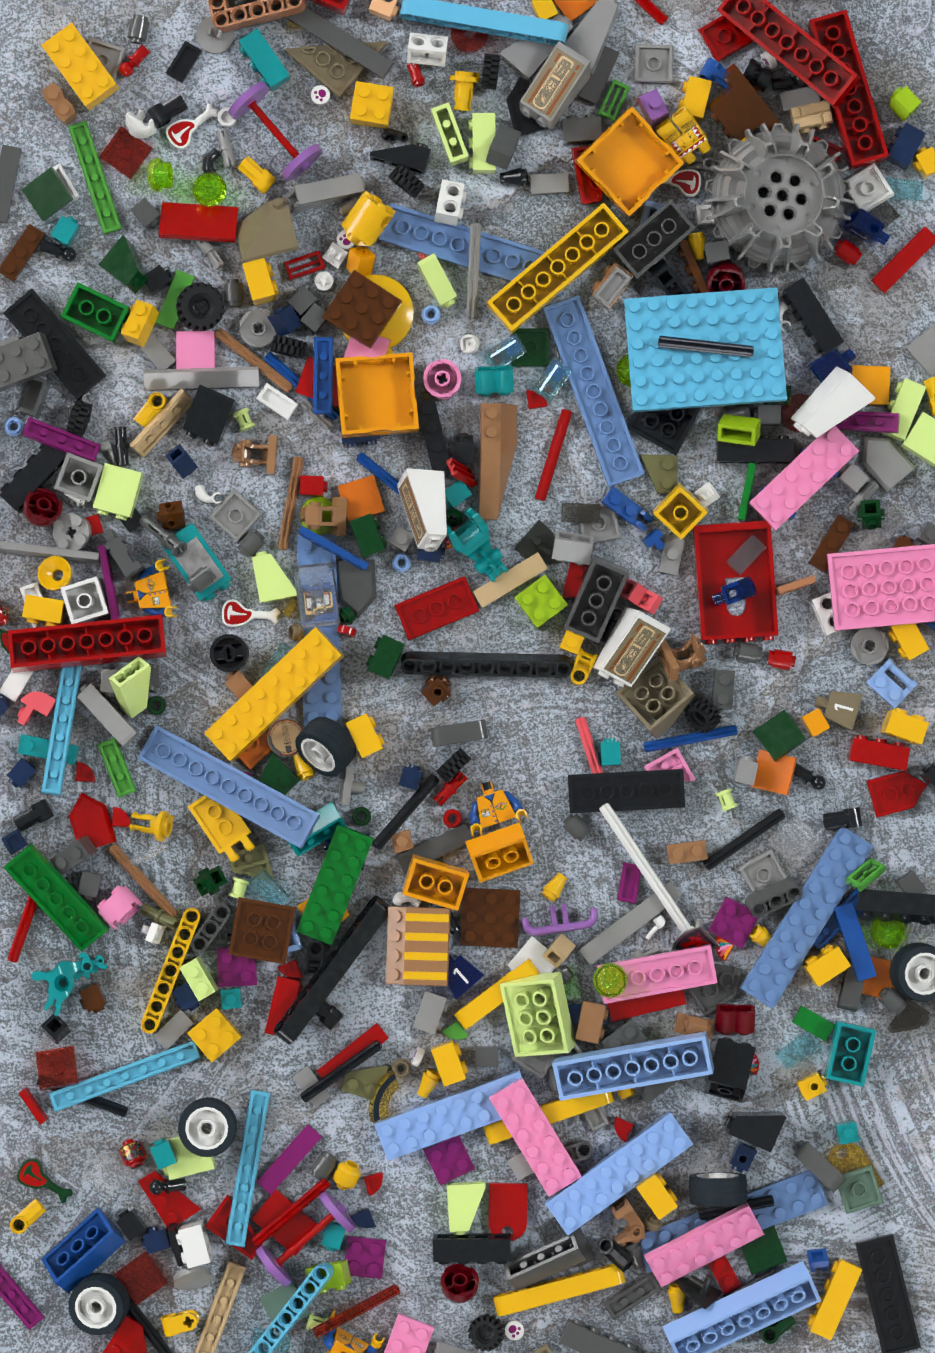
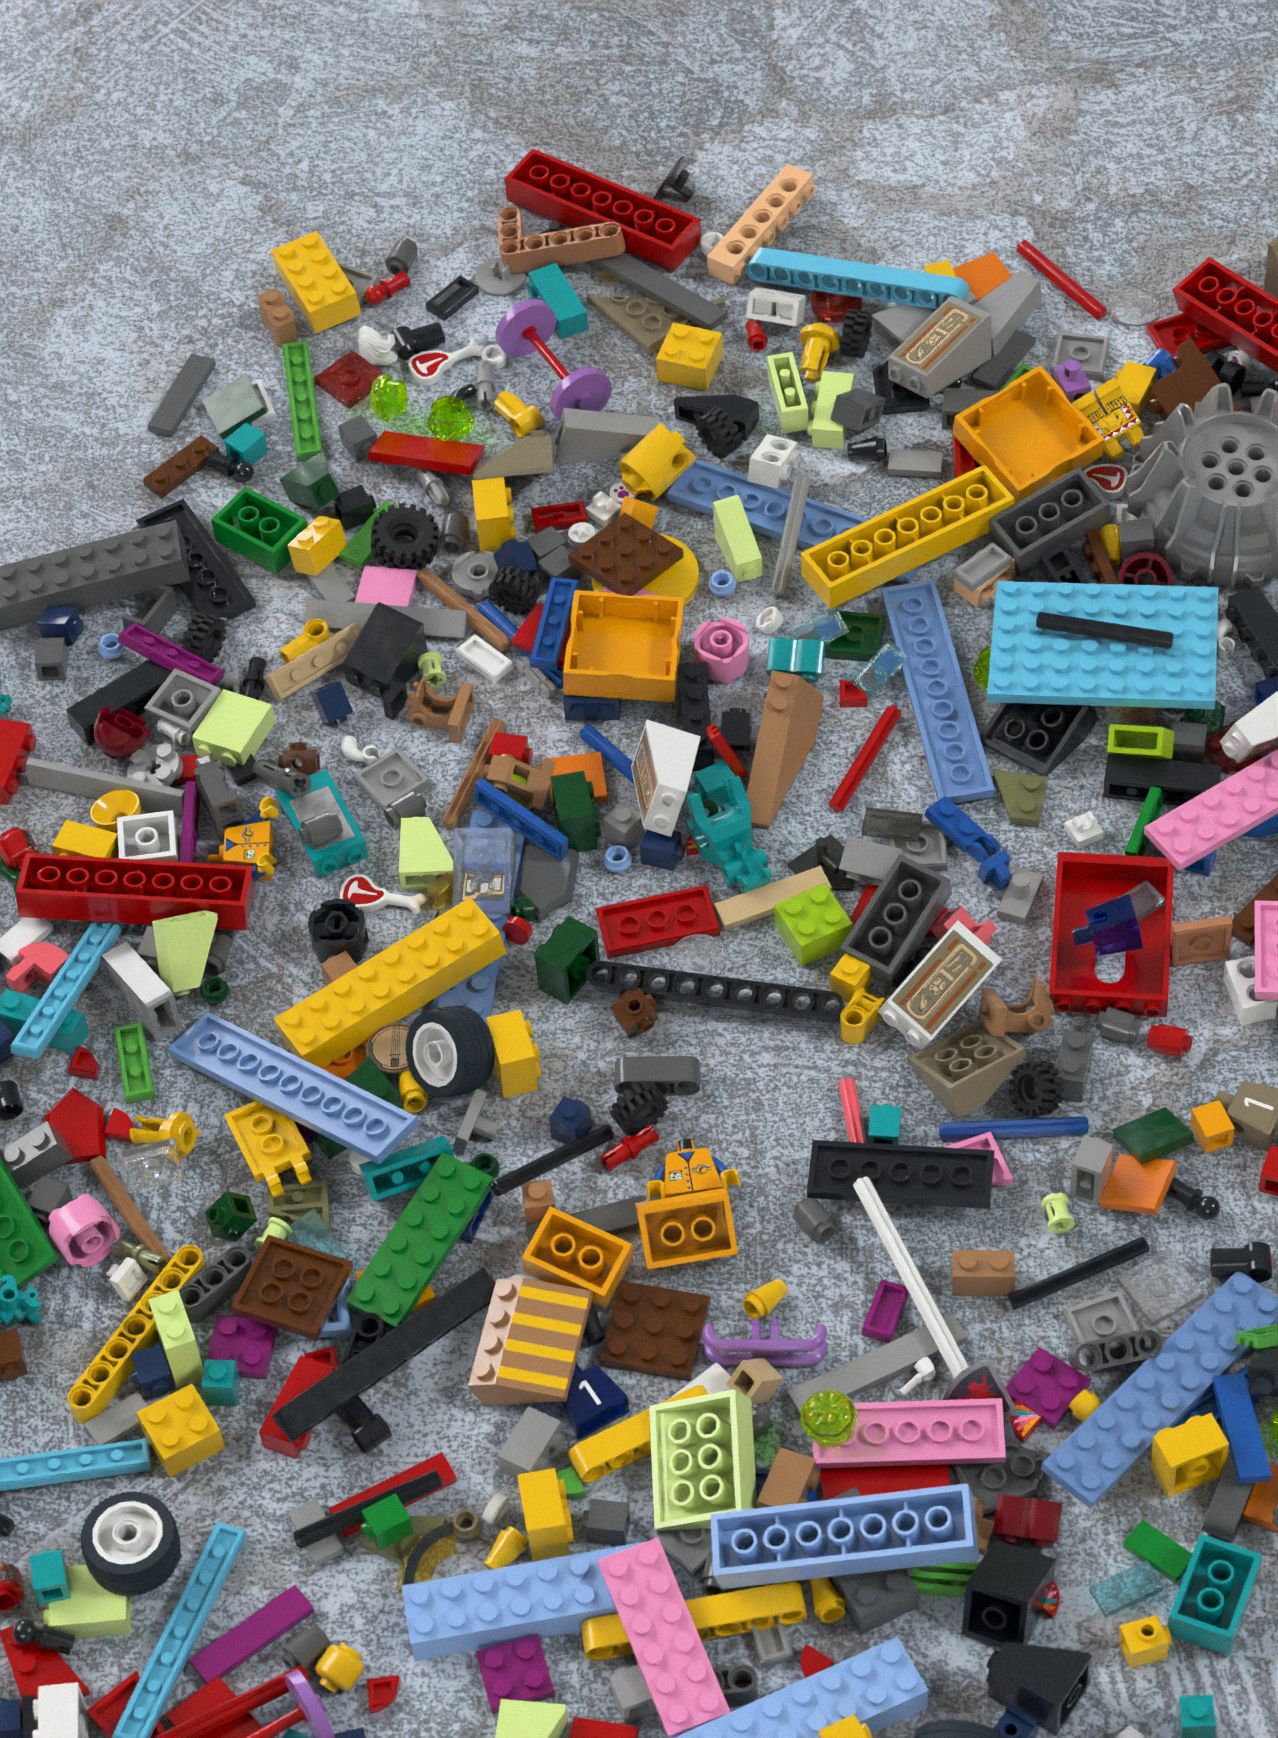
camera: 20 degrees right, 35 degrees down
white tile [311,85,330,106] -> none
black arm [381,128,408,142] -> none
red plate [443,809,462,828] -> none
yellow brick [653,483,708,540] -> none
none -> green brick [360,1493,413,1551]
none -> black tile [382,681,408,720]

